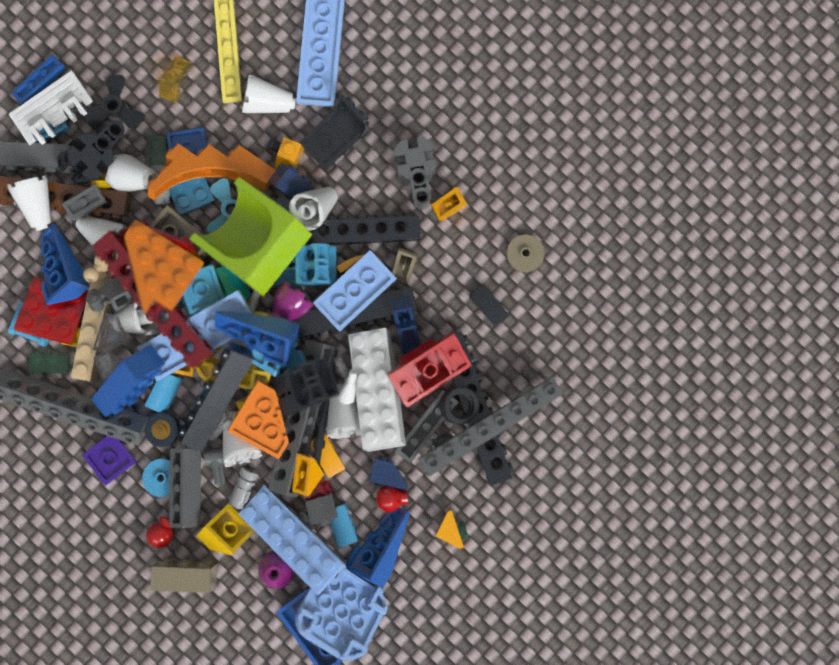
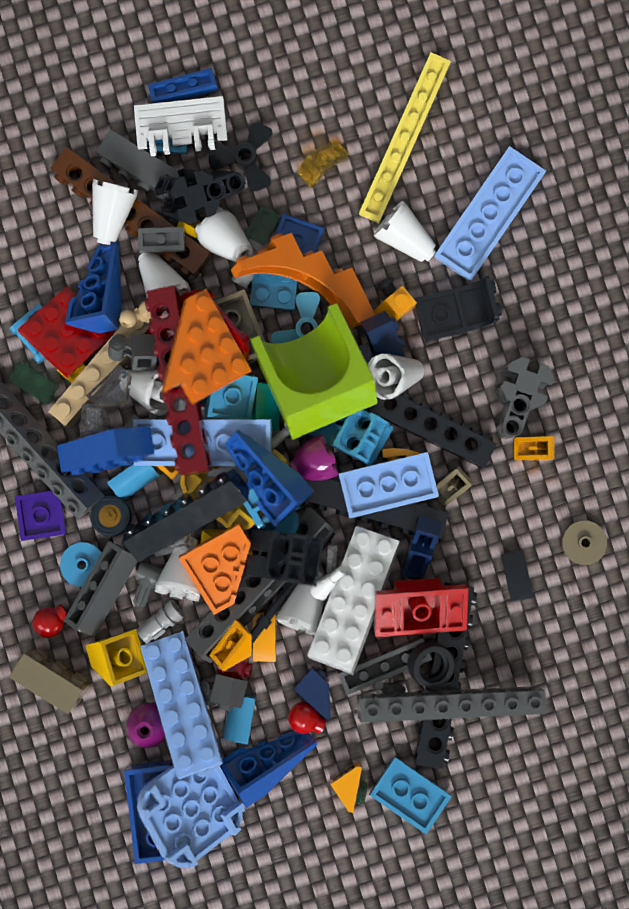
camera: 30 degrees right, 0 degrees up
none -> dark azure plate [369,756,452,834]

